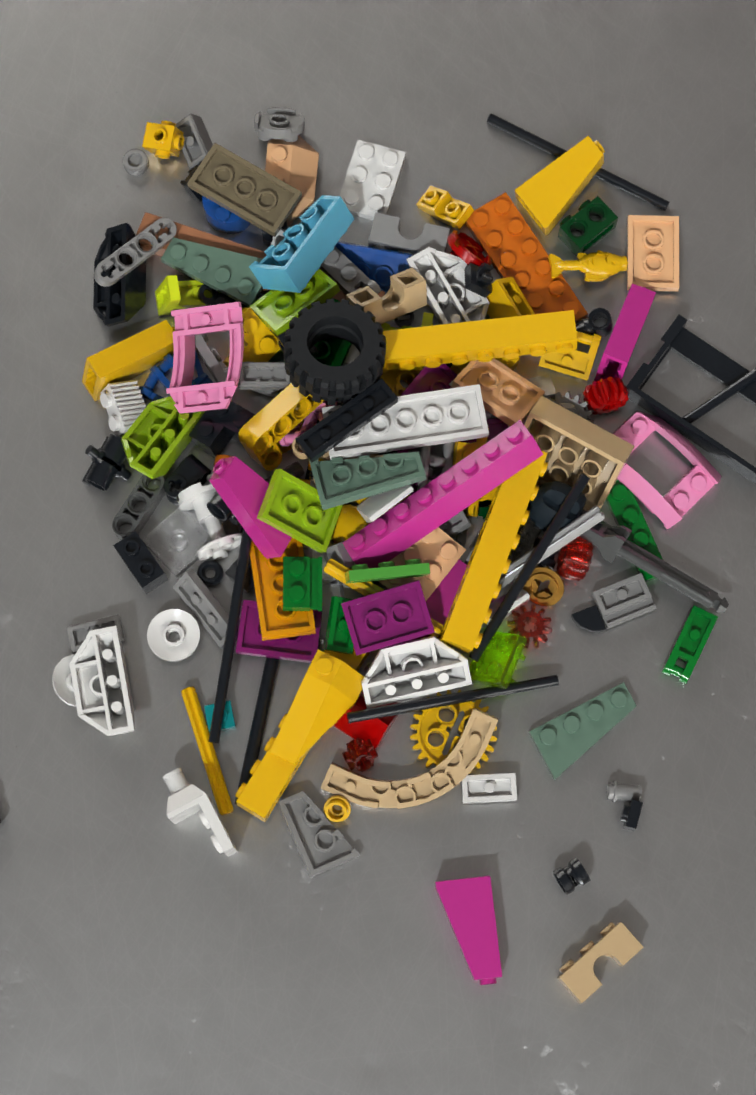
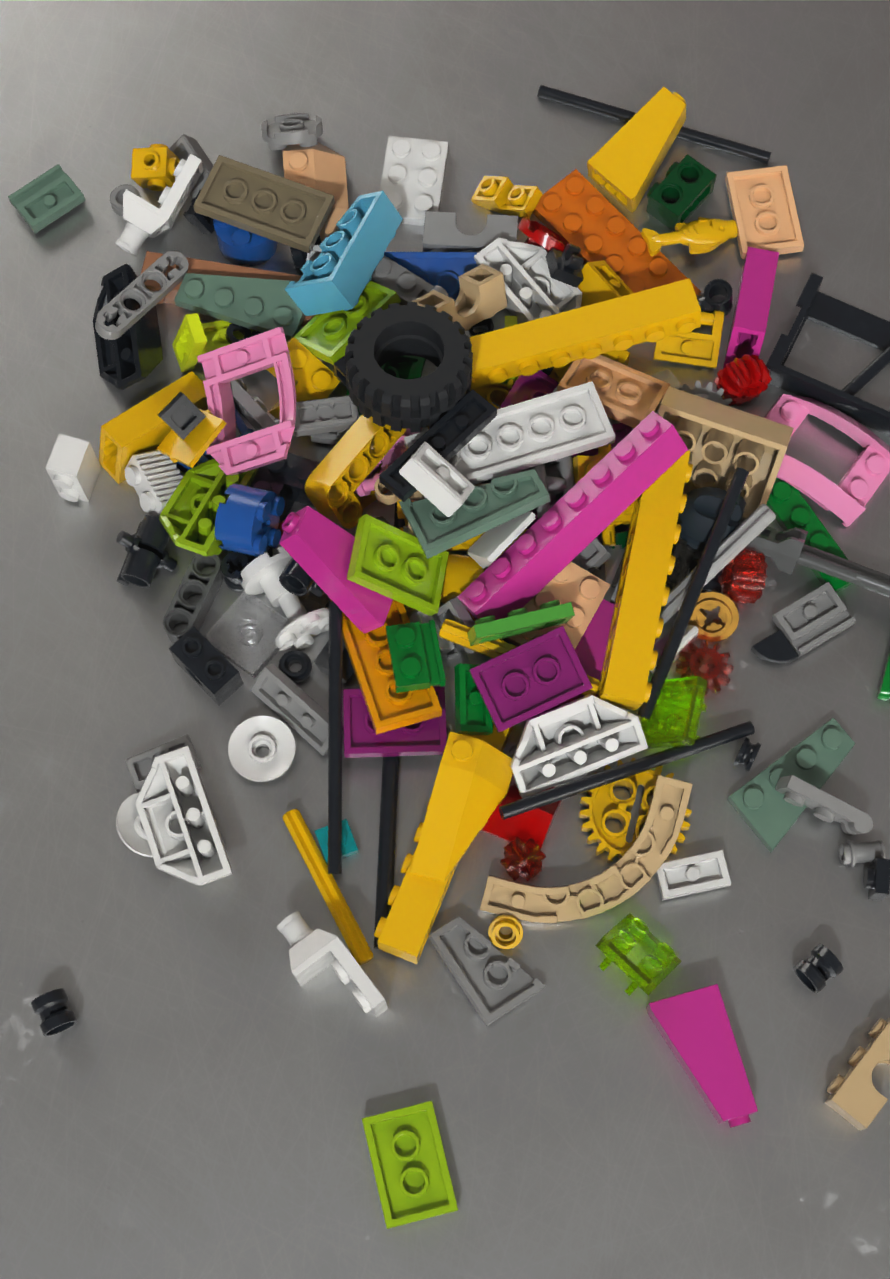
camera: 10 degrees left, 5 degrees down
none -> sand green plate [8,164,86,233]
none -> white brick [45,433,102,502]
none -> white plate [115,154,203,257]
none -> yellow piece [157,408,227,468]
none -> black tile [158,392,206,440]
none -> blue brick [215,484,285,557]
none -> lime plate [362,1101,458,1229]
none -> white slope [399,442,475,517]
none -> clear neon green plate [595,913,682,996]
none -> black bush [733,737,761,772]
none -> light grey plate [775,775,873,835]

